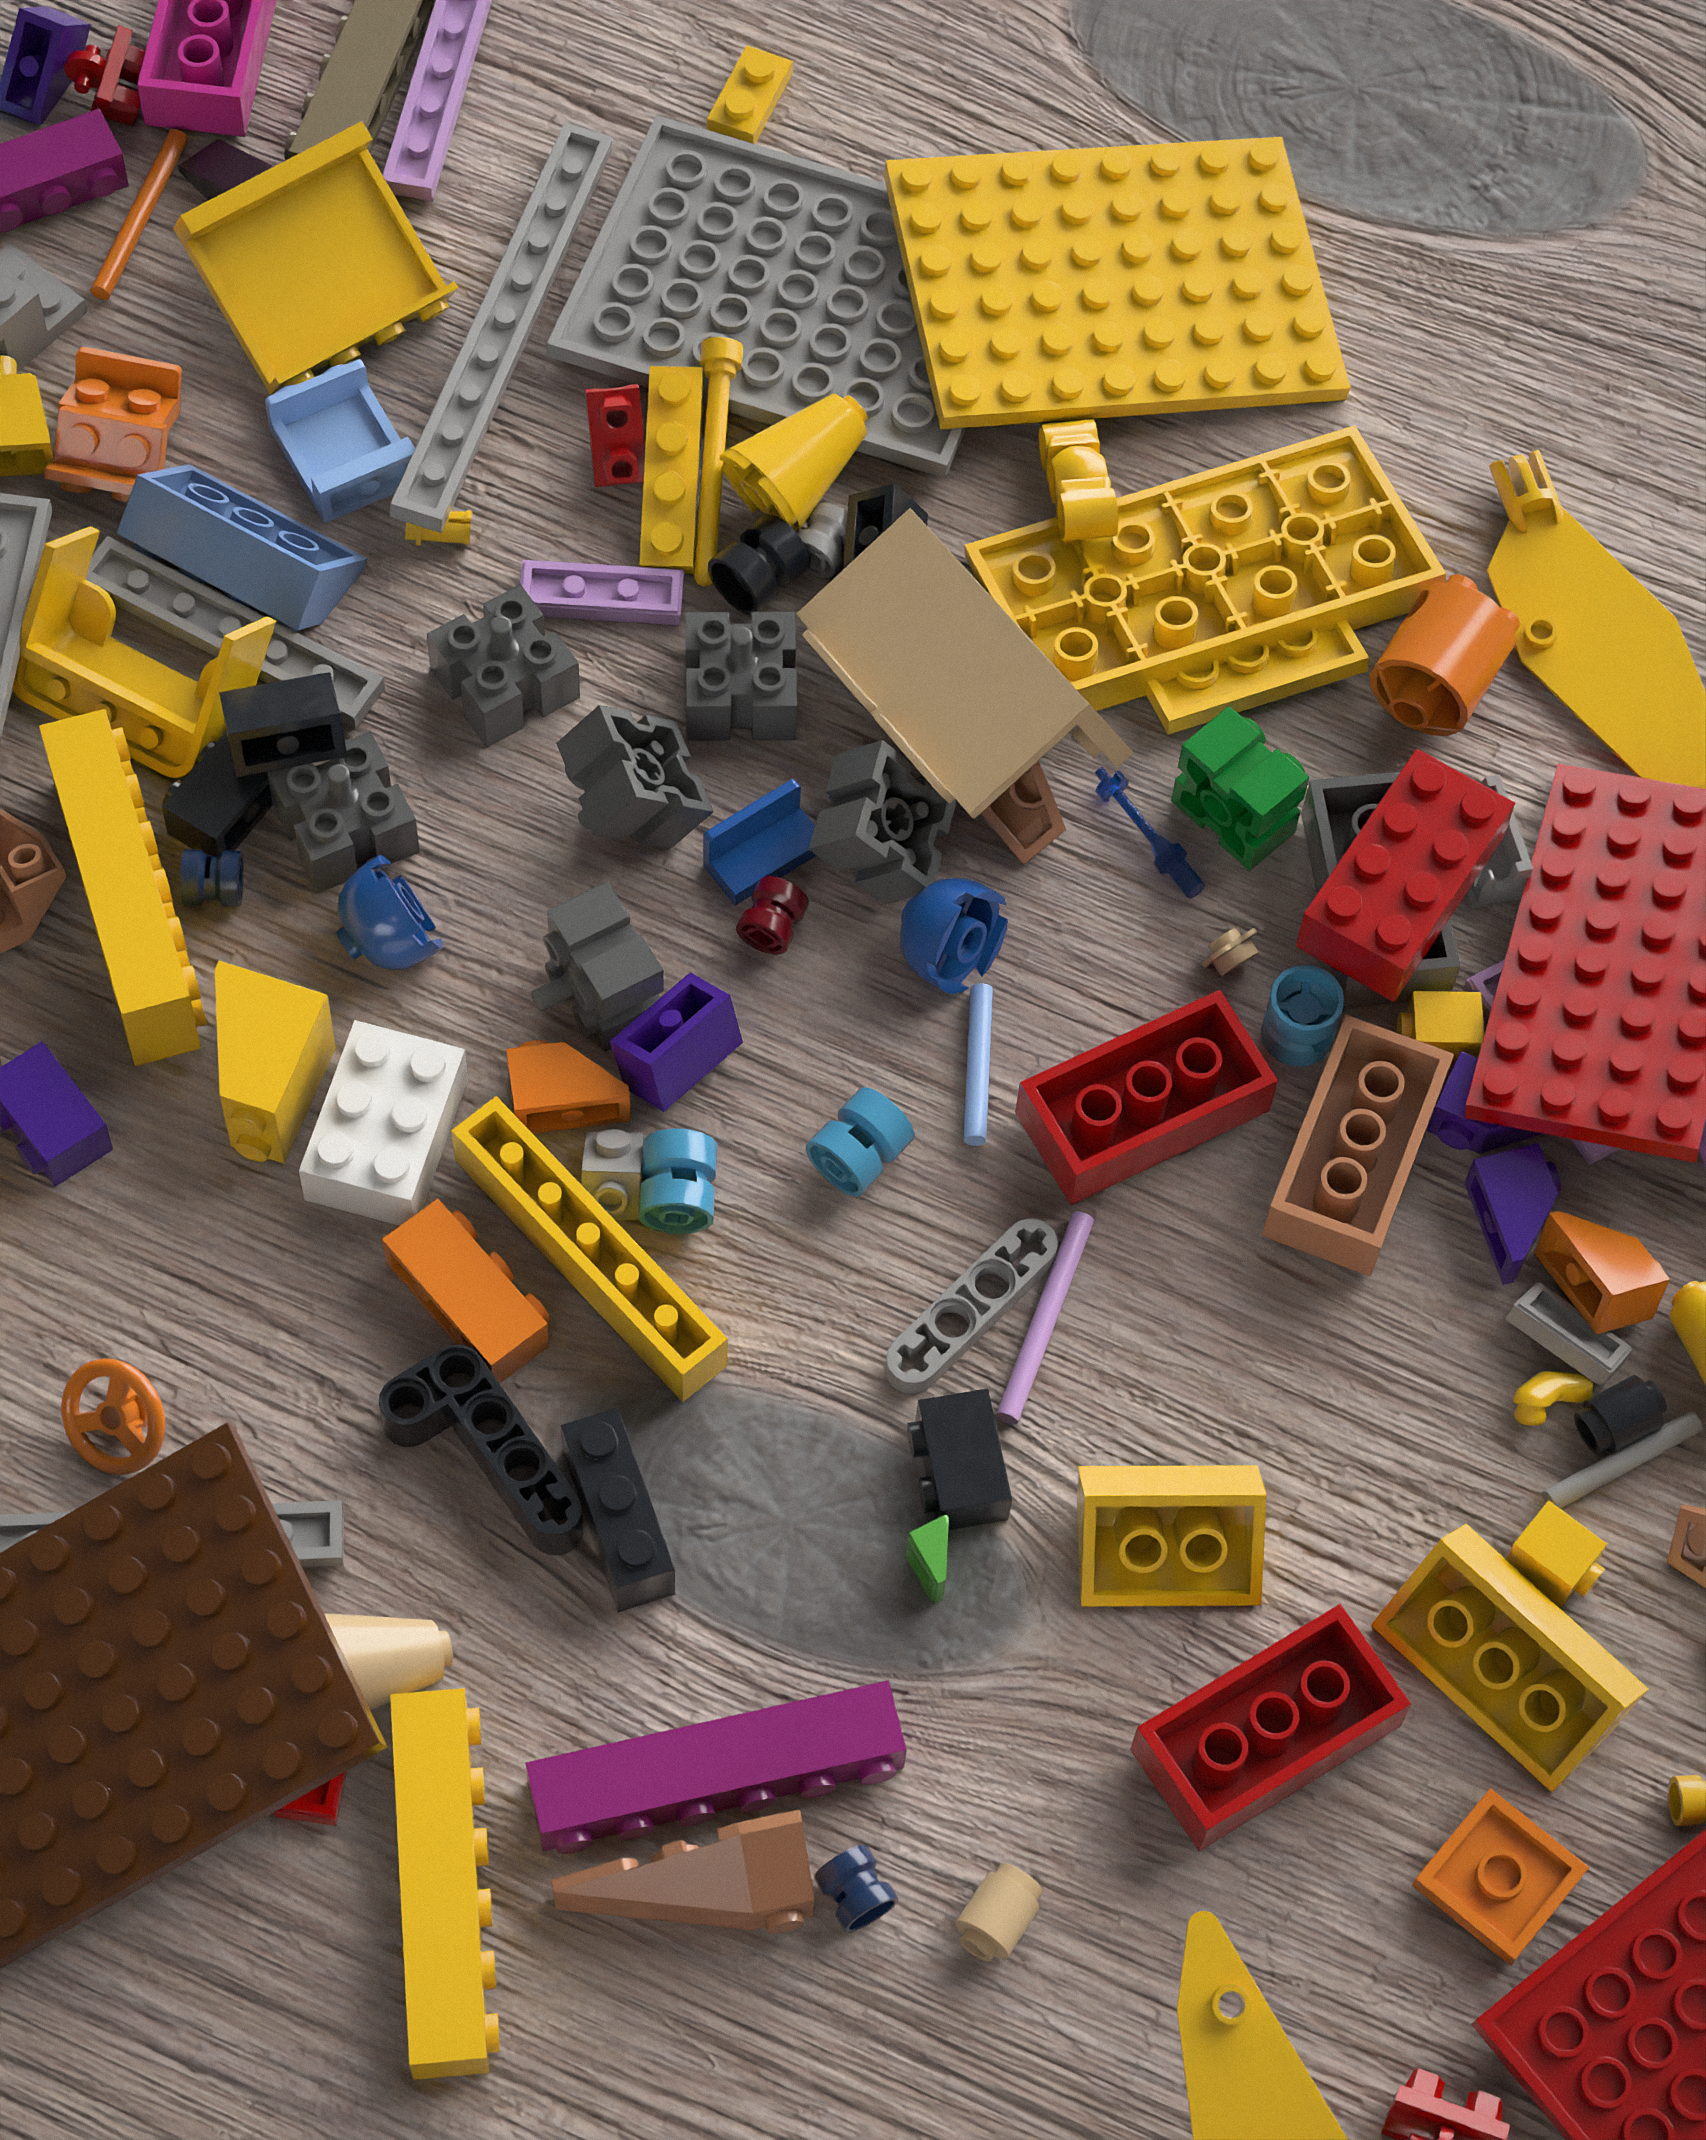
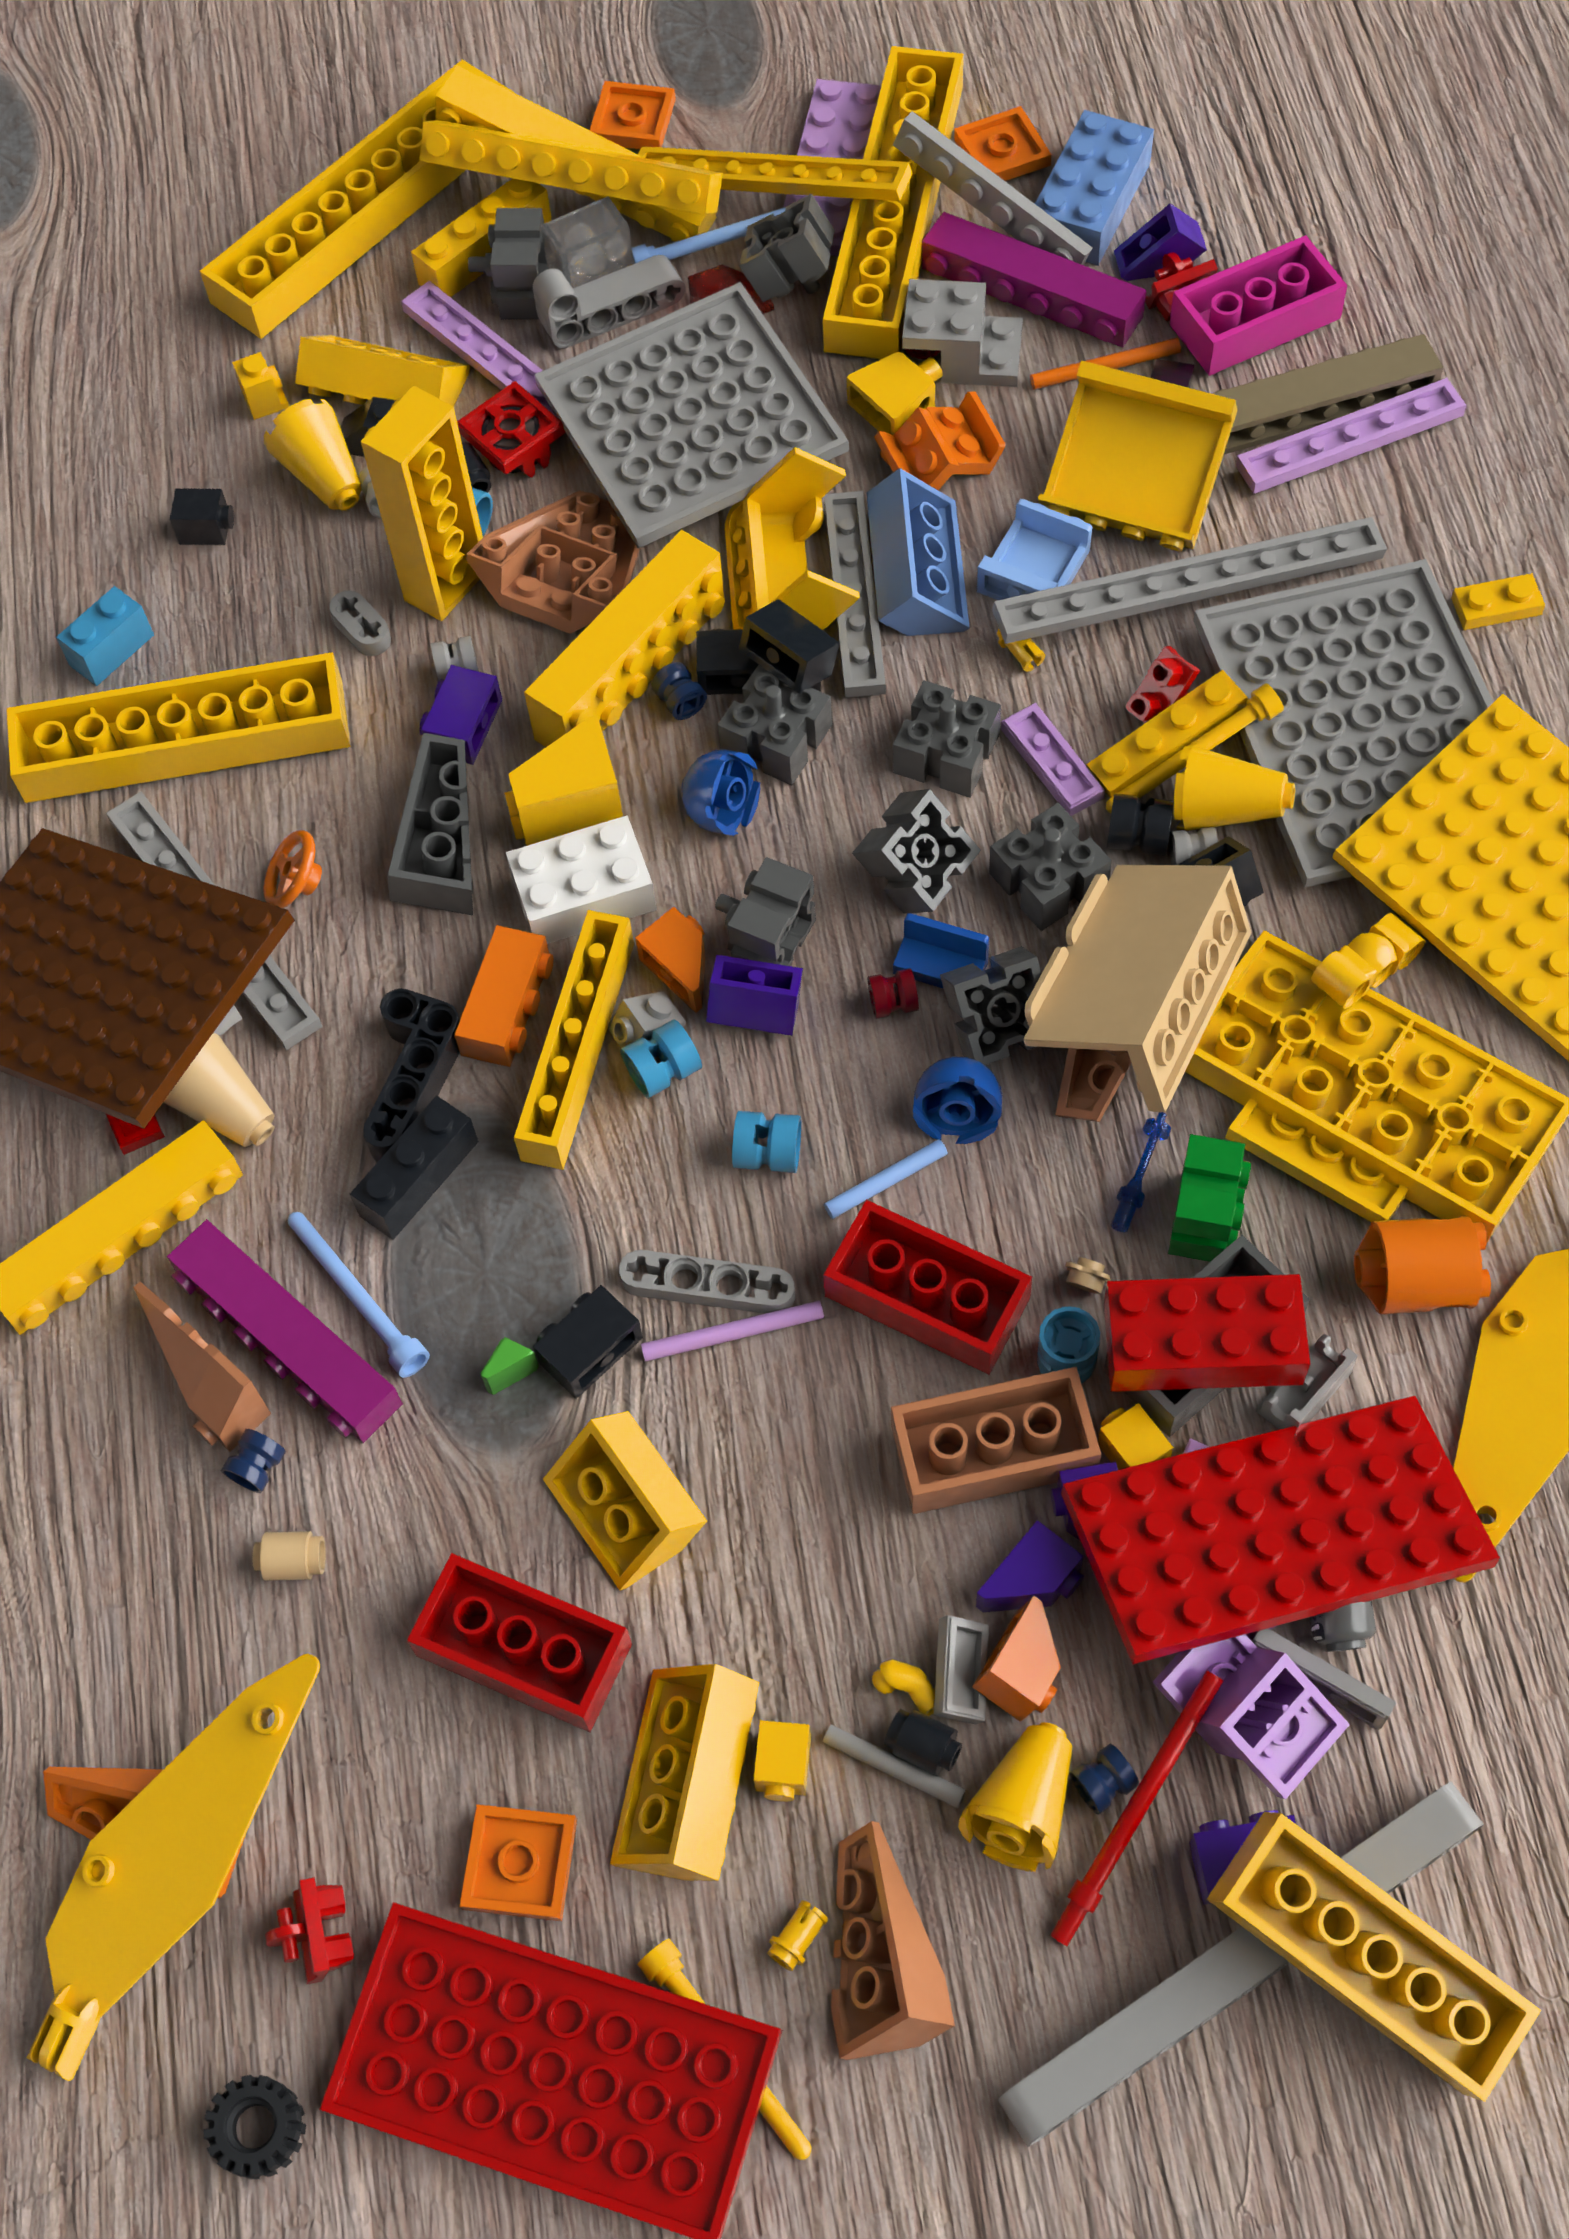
camera: 65 degrees right, 0 degrees up
none -> light blue piece [288,1212,430,1378]
none -> dark grey wedge [387,733,473,915]

